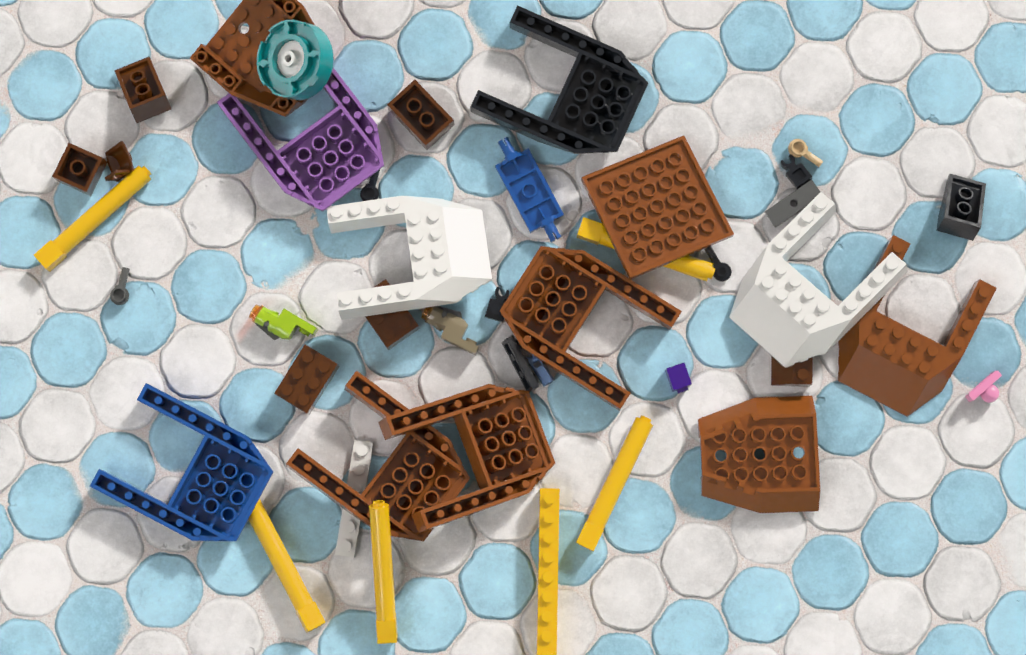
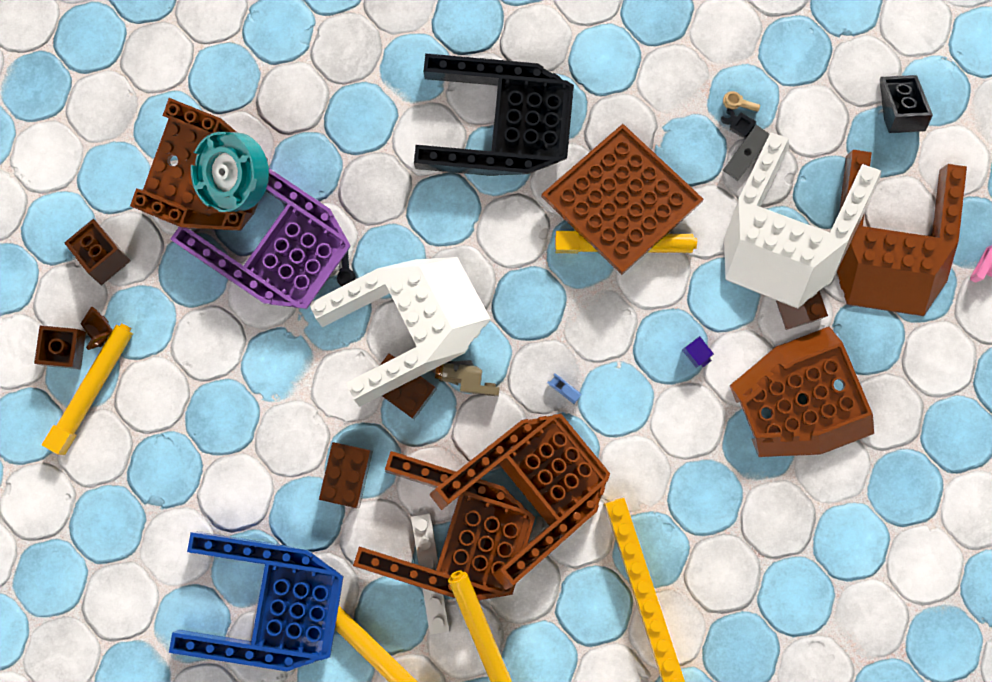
camera: 15 degrees left, 0 degrees up
dark grey plate [110,267,130,305] -> none
lime plate [249,304,318,340] -> none
reddish brown brick [387,80,455,150] -> none
black plate [485,287,509,323] -> none
blue plate [495,137,564,243] -> none
dark orange wedge [500,246,682,411] -> none
black plate [502,335,539,393] -> none
yellow brick [576,415,653,551] -> none
black plate [704,246,732,282] -> none

